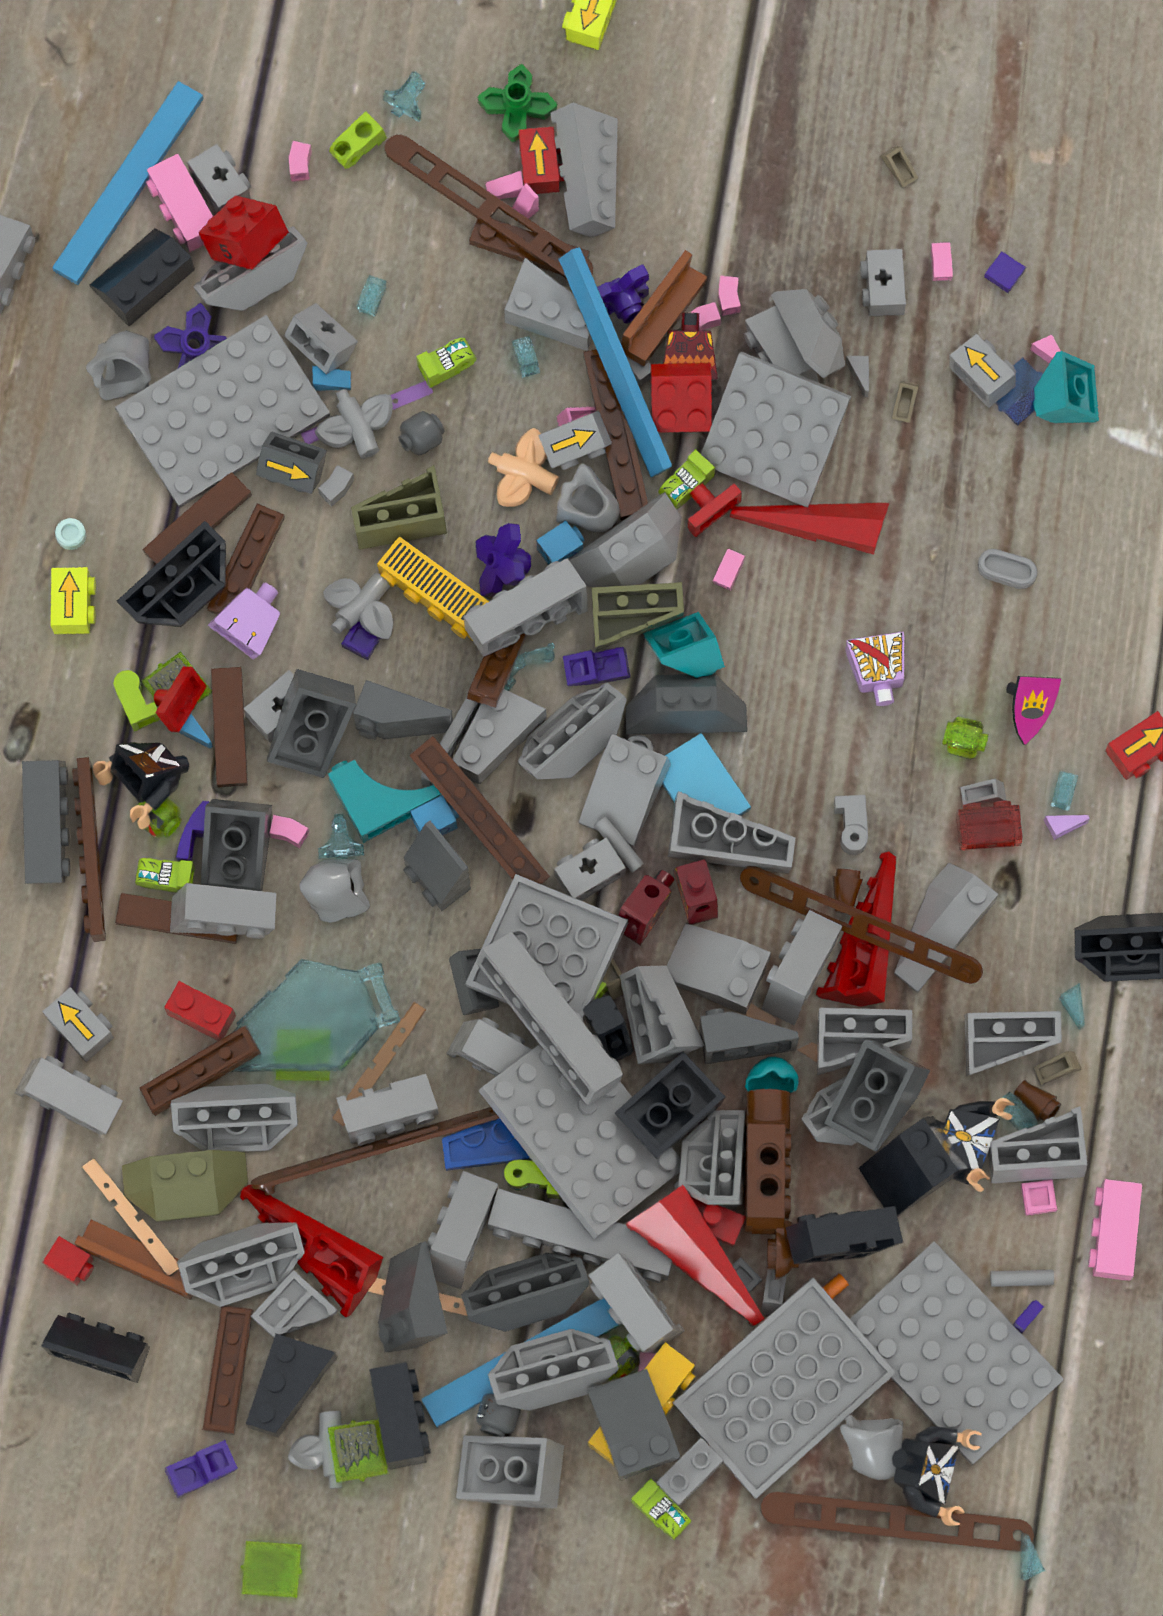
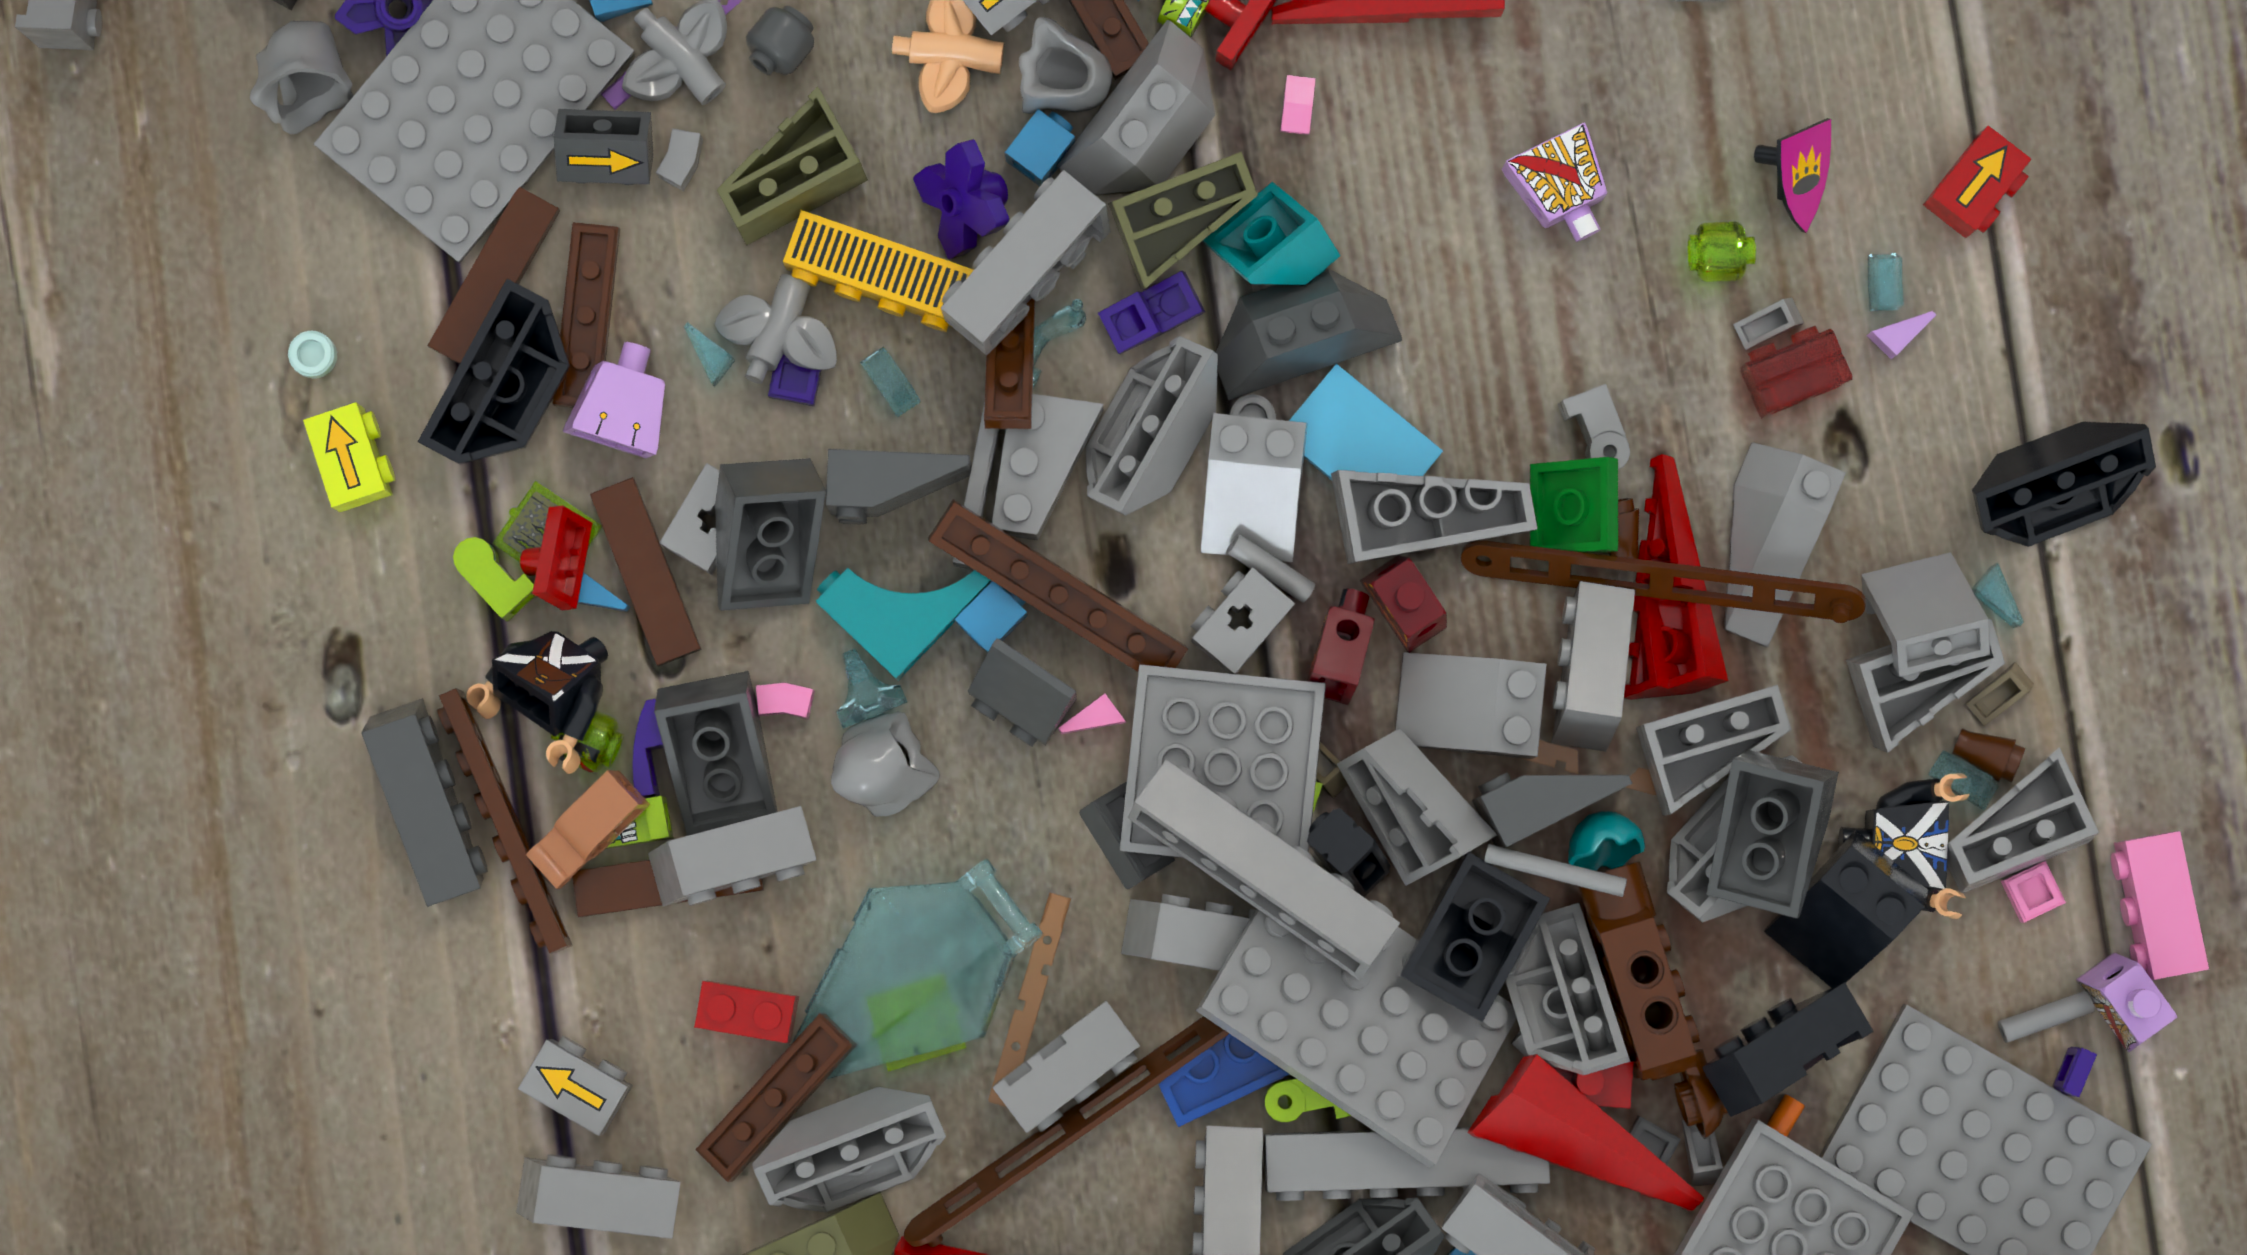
camera: 25 degrees left, 10 degrees up
none -> nougat piece [526,770,650,889]
none -> clear light blue piece [684,322,735,388]
none -> clear light blue piece [860,346,921,418]
none -> bright pink piece [1058,694,1126,734]
none -> light grey bar [1484,844,1627,897]
none -> green plate [1530,457,1618,553]
none -> light grey panel [1861,552,1990,677]
none -> lavender torso [2076,953,2177,1052]

